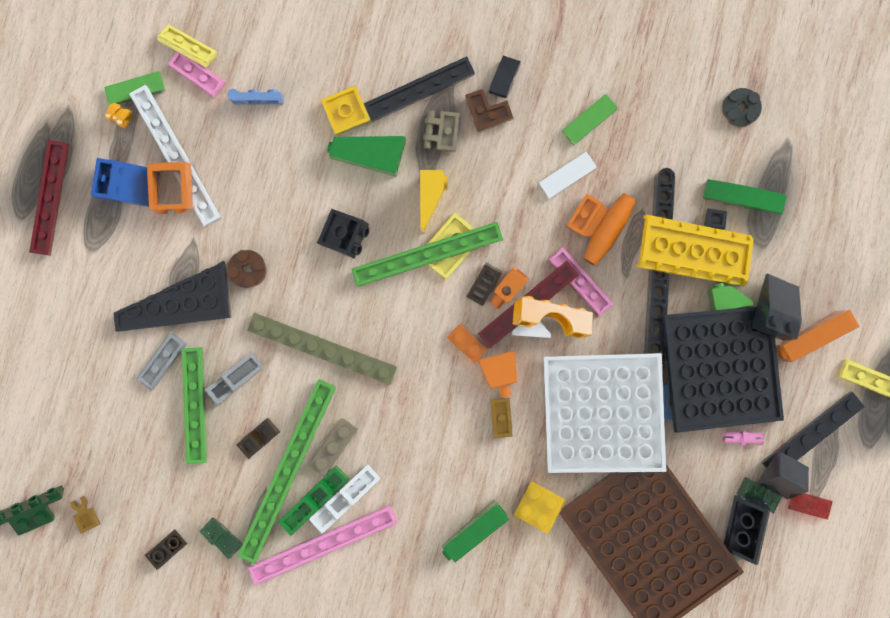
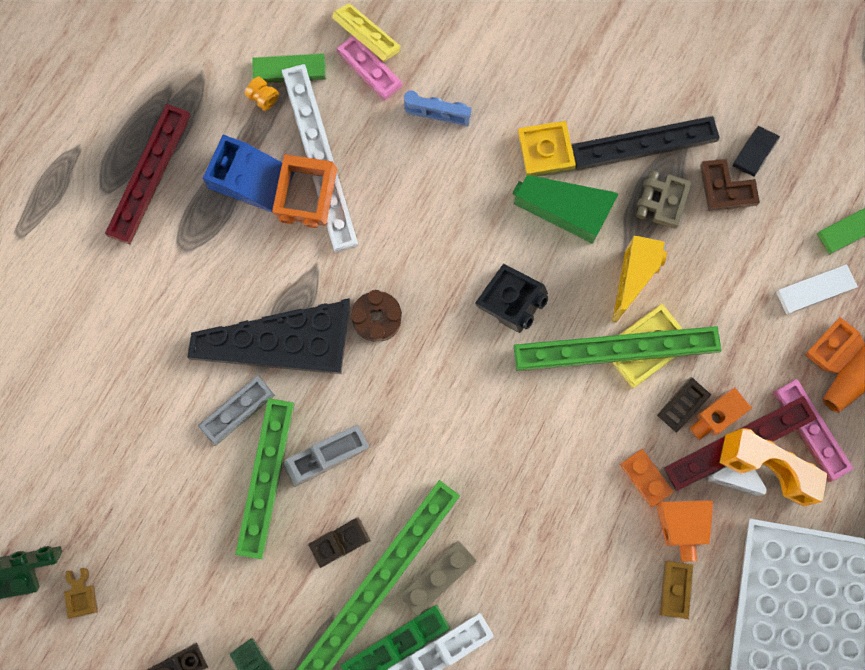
camera: 10 degrees right, 10 degrees down
olive plate [247,313,397,385] -> none

